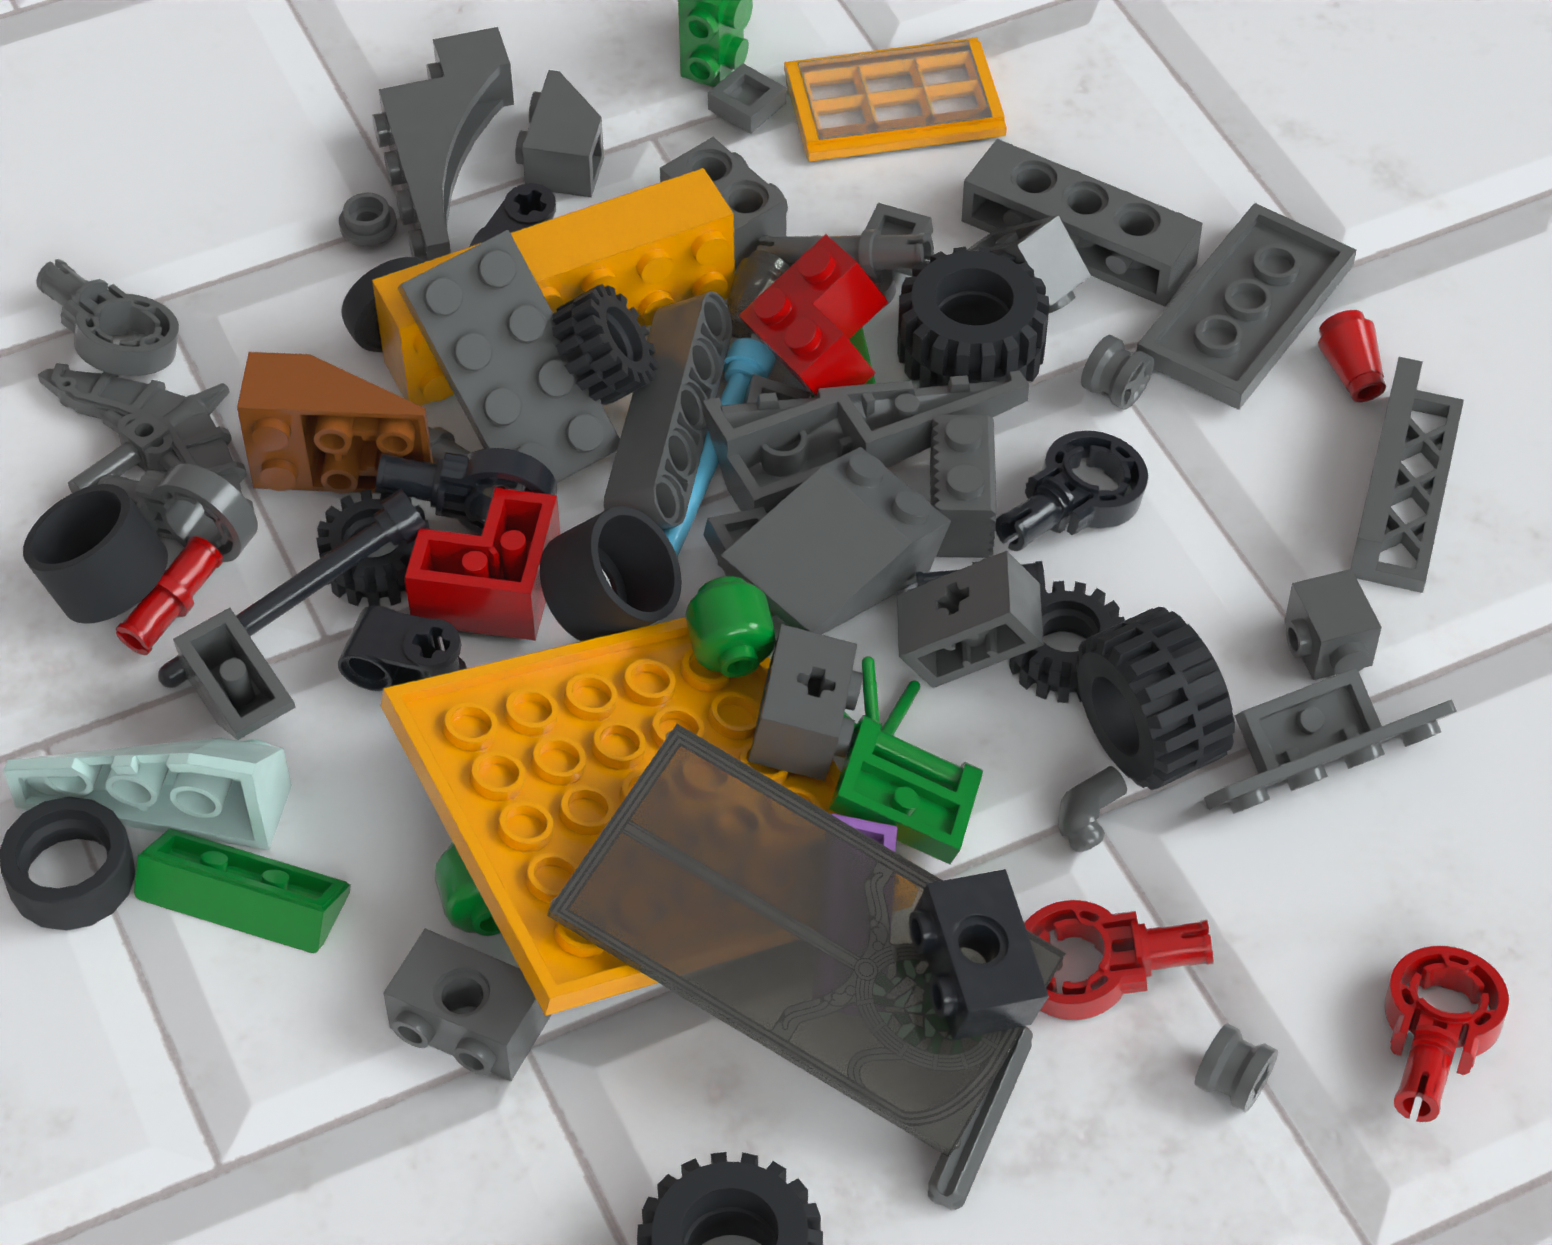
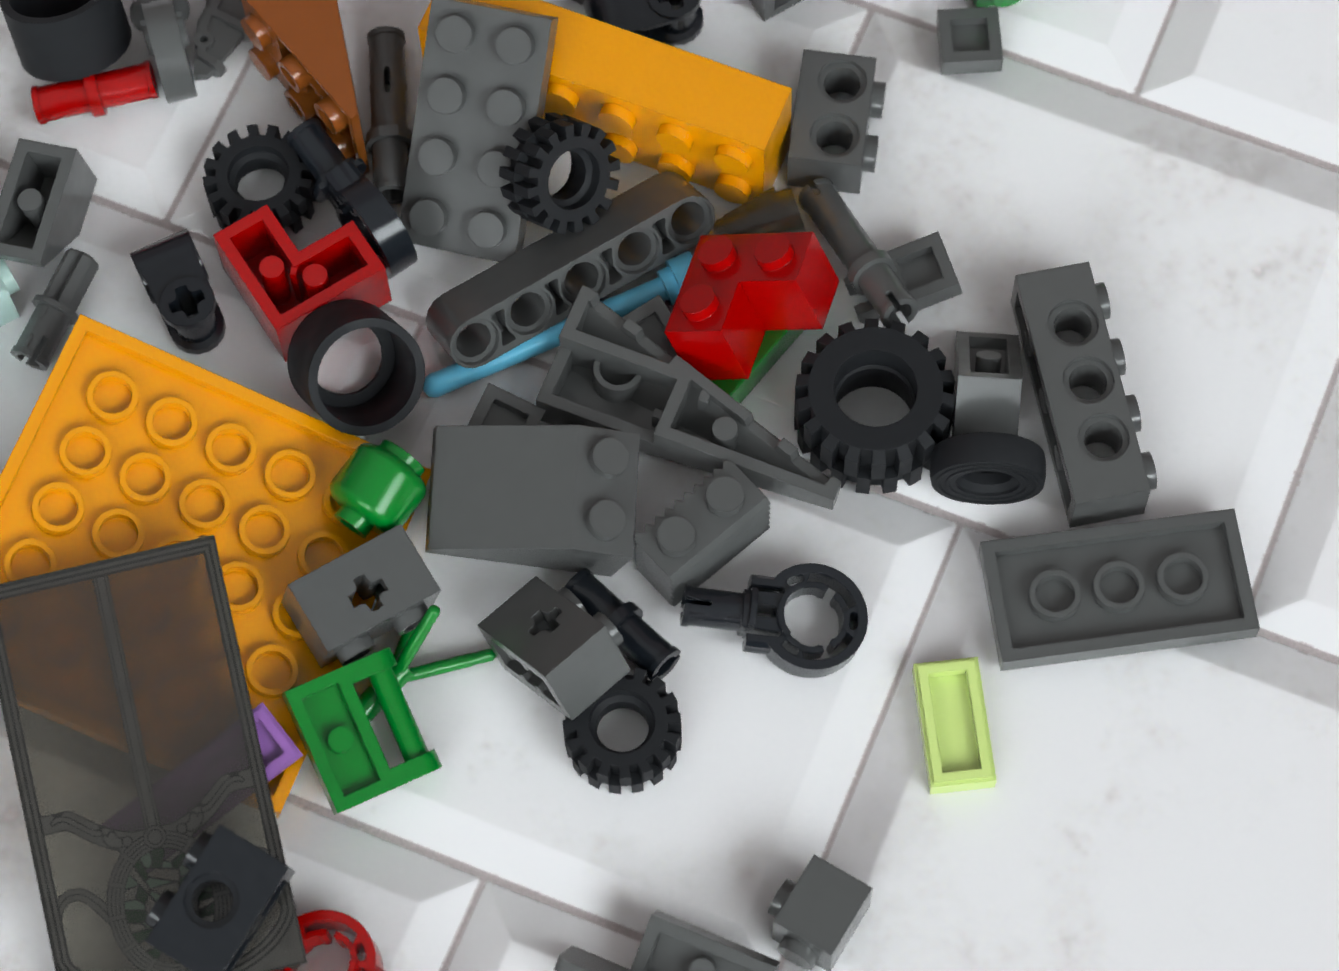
camera: 50 degrees right, 15 degrees up
black piece [158,488,429,688] -> none
clear piece [784,38,1007,162] -> none
dark grey arm [1058,766,1127,852] -> none
black tyre [1076,607,1235,790] -> none
dark grey wheel [1081,335,1154,409] -> none
red cone [1318,310,1386,402] -> none
dark grey fence [1350,357,1464,593] -> none
none -> dark grey axle [10,248,98,371]
none -> yellowish green tile [912,657,997,794]
none -> black tyre [930,432,1046,505]

